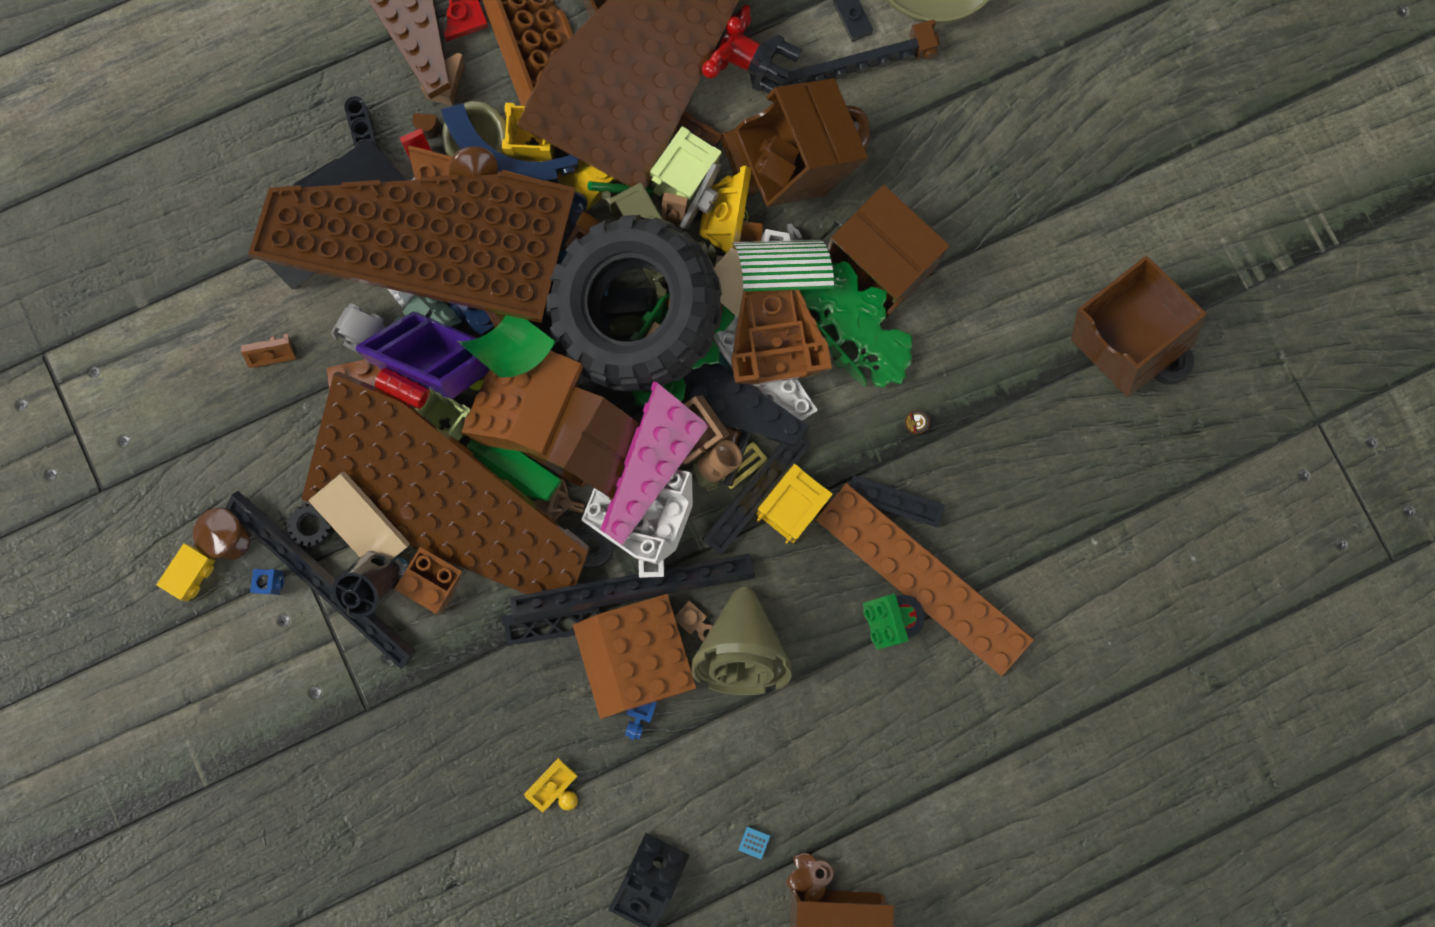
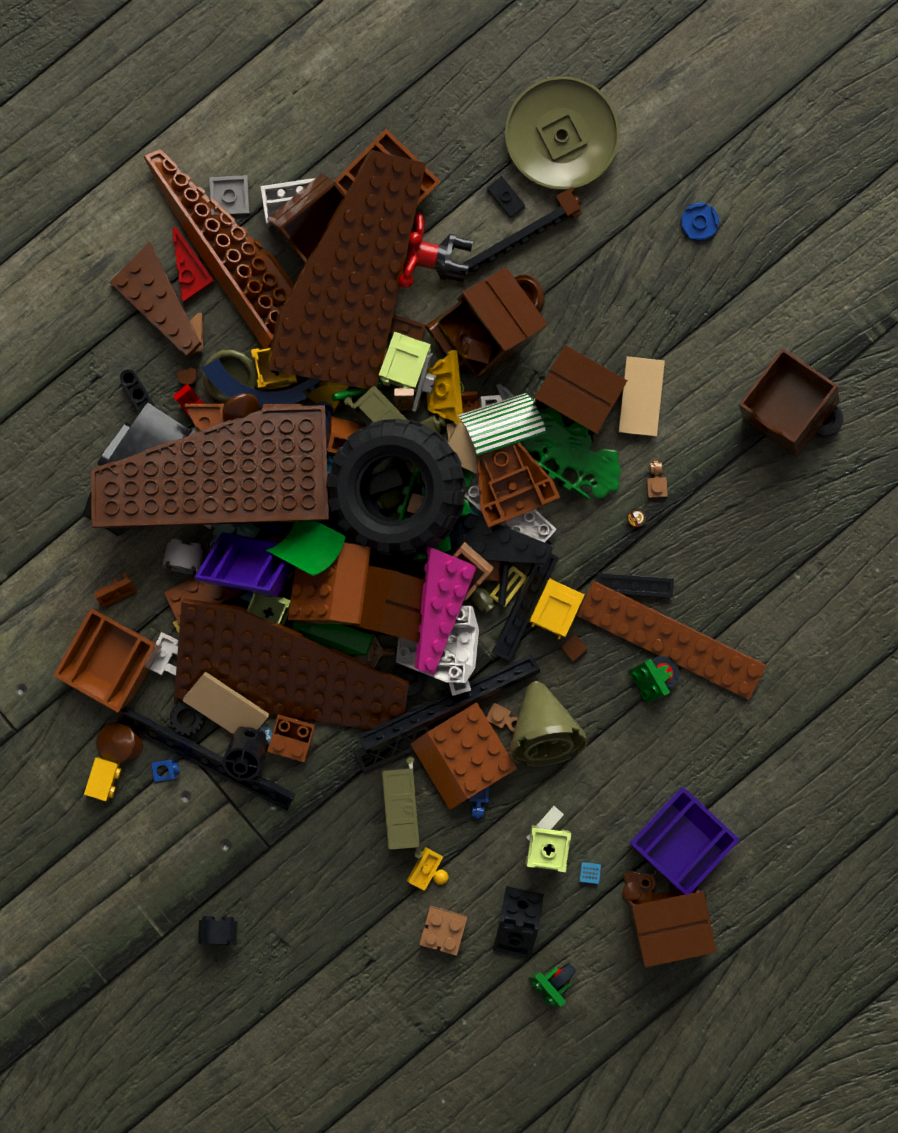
camera: 10 degrees left, 5 degrees up
red axle [375,367,430,409] -> none
medium nougat wheel [698,440,742,482] -> none
none -> dark orange slope [53,608,162,713]
none -> white plate [150,632,179,675]
none -> black brick [198,916,238,945]
none -> olive container [382,757,422,858]
none -> medium nougat piece [419,905,467,956]
none -> yellowish green container [525,825,571,872]
none -> white sticker [526,806,564,841]
none -> reddish brown tile [561,635,587,661]
none -> tan tile [618,357,665,437]
none -> dark purple slope [629,786,740,895]
none -> medium nougat plate [647,461,667,498]
none -> blue tile [681,203,719,241]

